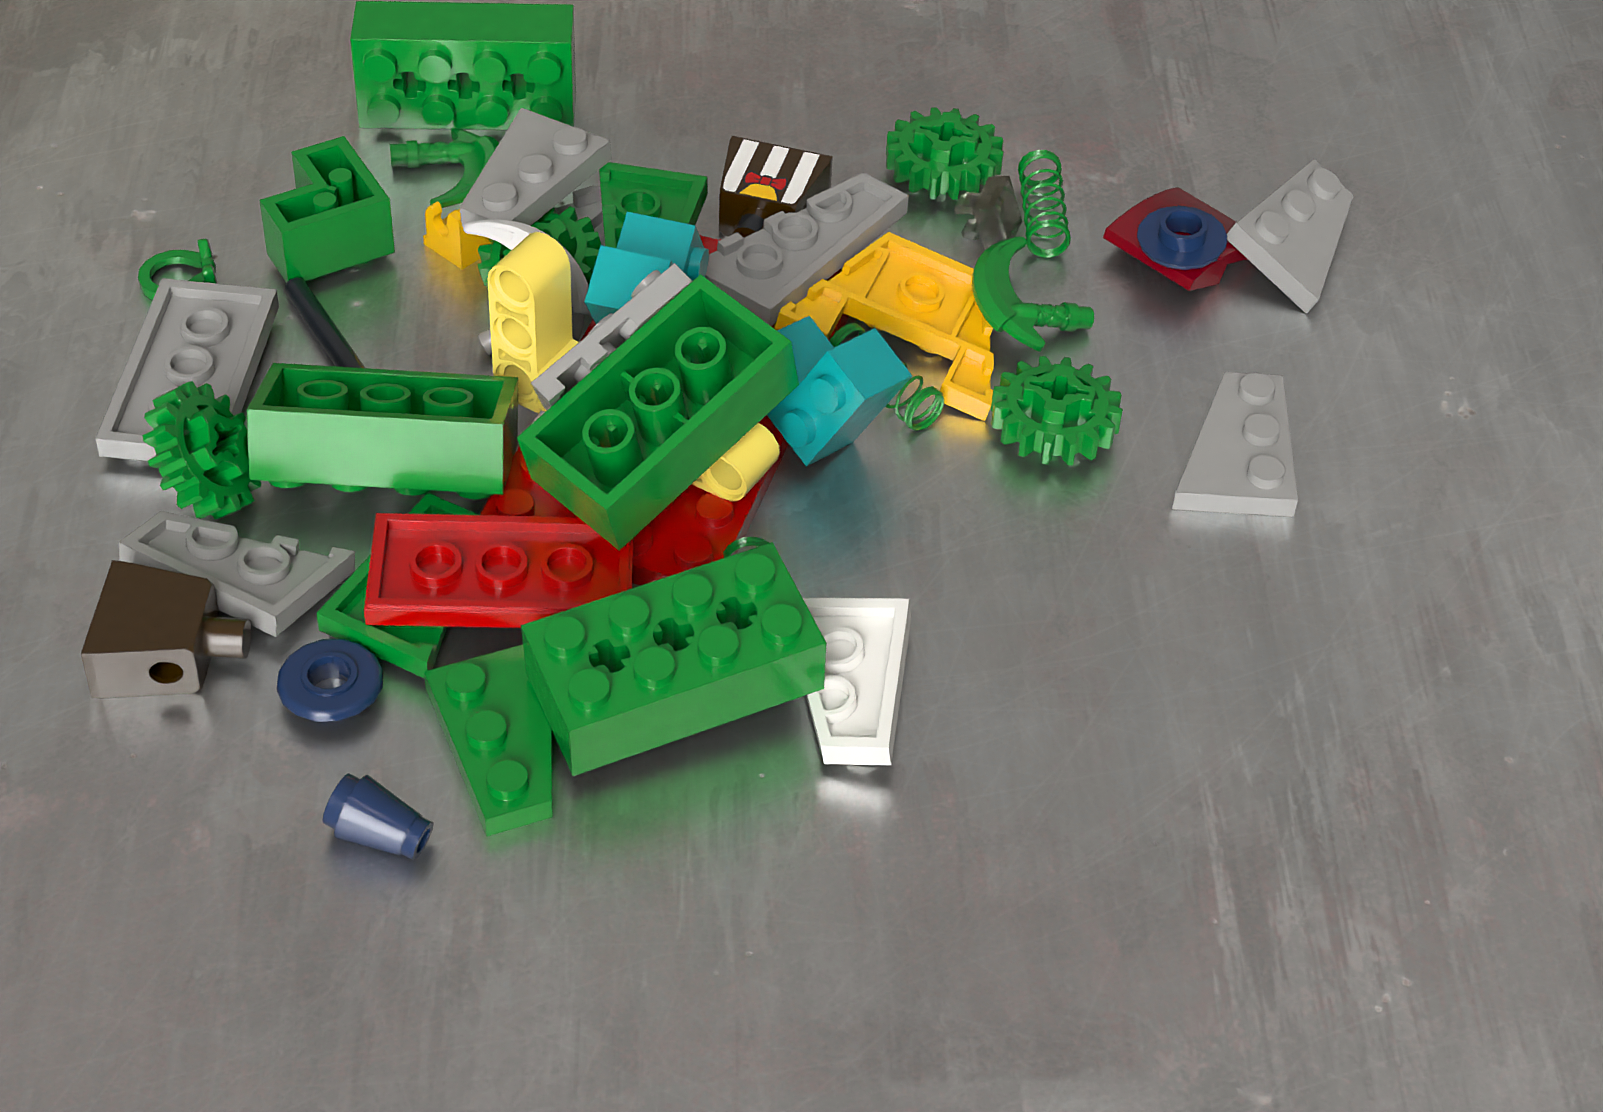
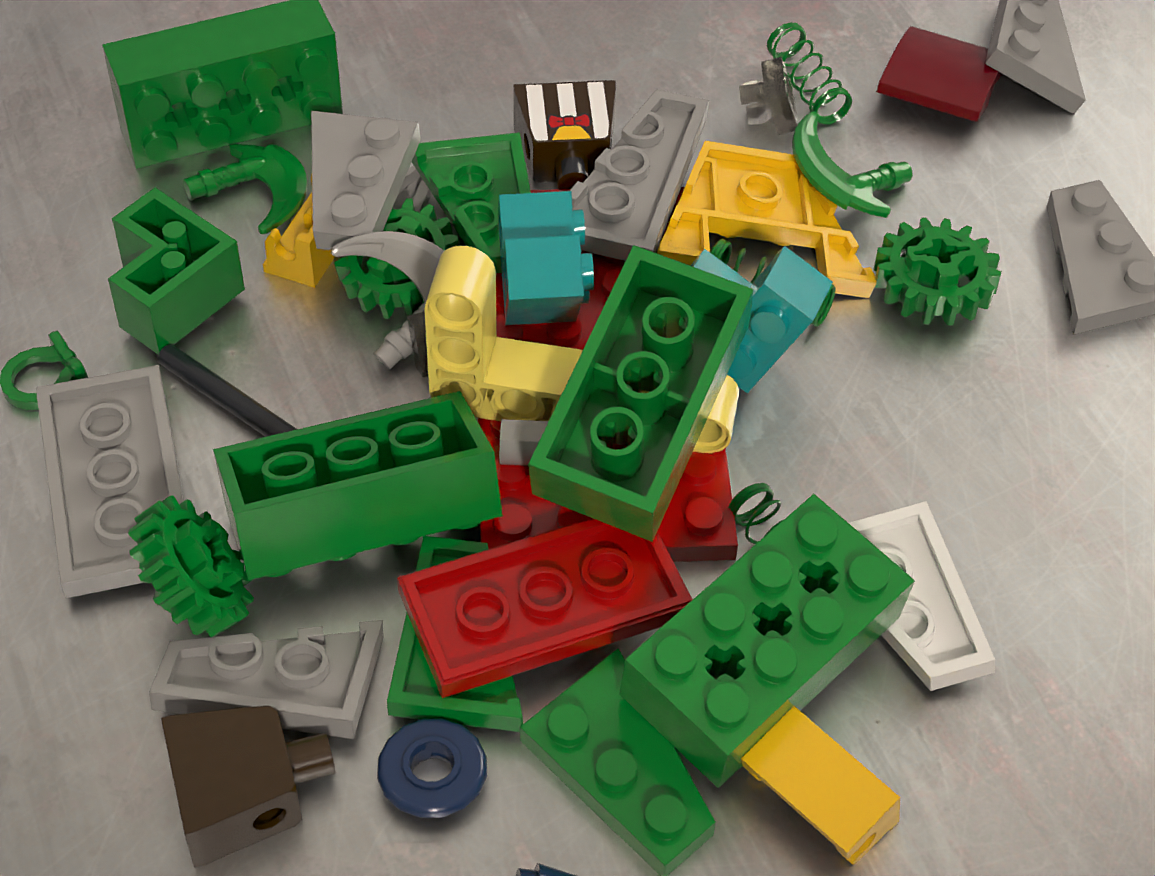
camera: 20 degrees left, 5 degrees up
light grey wing [531,263,692,410] -> none
green gear [886,107,1004,200] -> none
dark blue piece [1137,206,1228,270] -> none
none -> yellow hinge [741,706,901,865]

